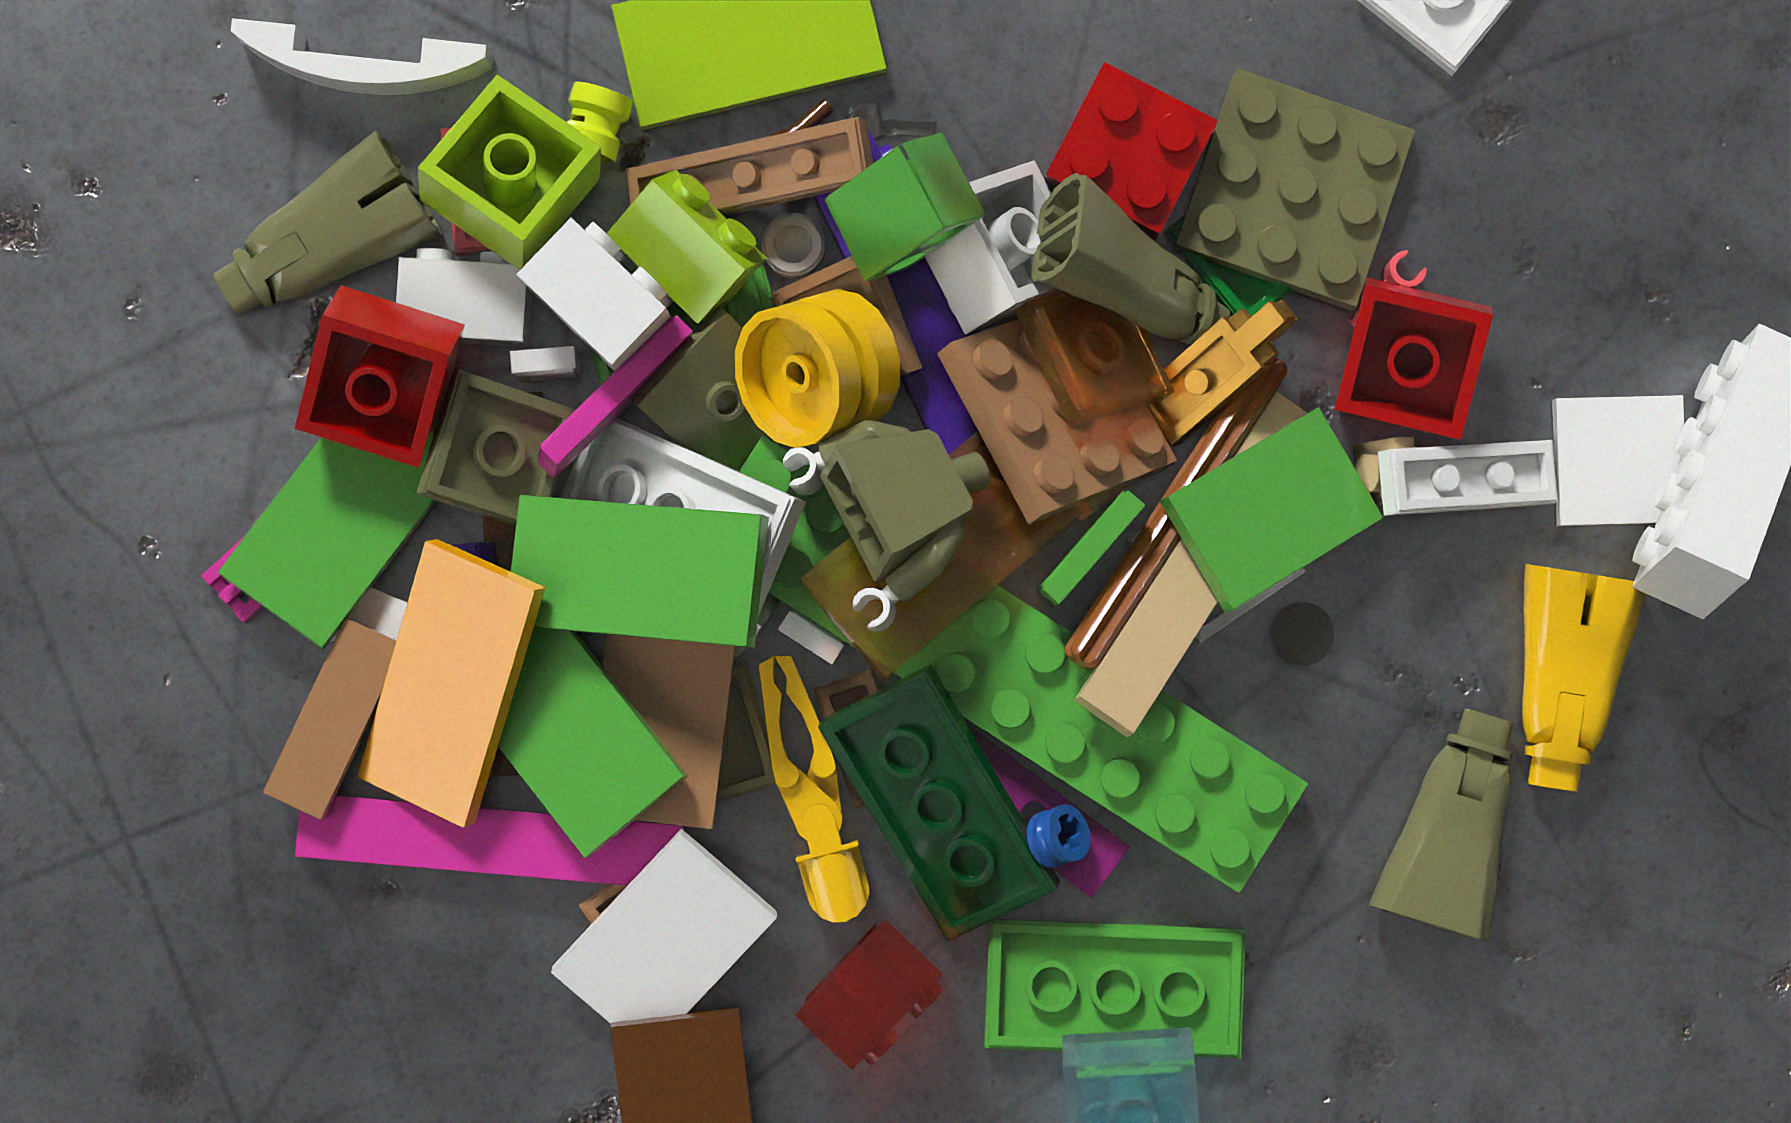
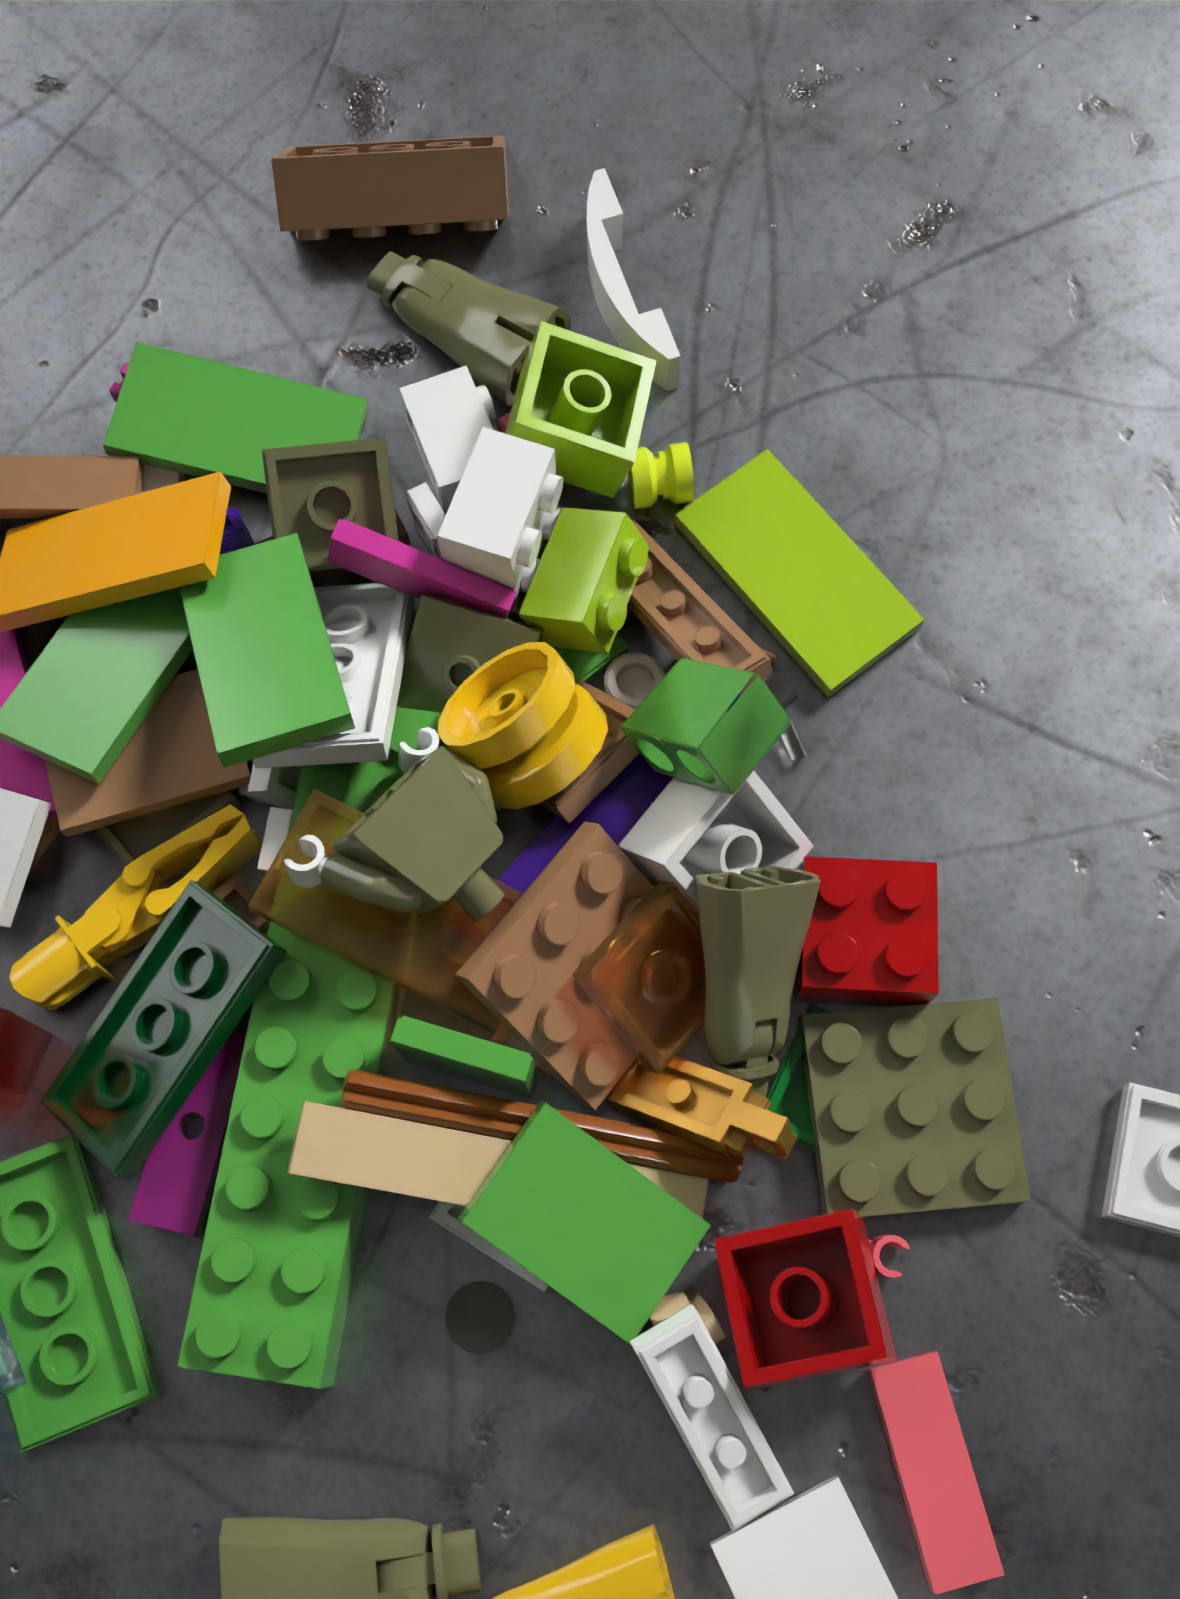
camera: 70 degrees right, 15 degrees down
red brick [294,285,465,468] -> none
blue bush [1027,804,1091,868] -> none
none -> medium nougat slope [271,135,509,240]
none -> coral tile [867,1351,1005,1595]

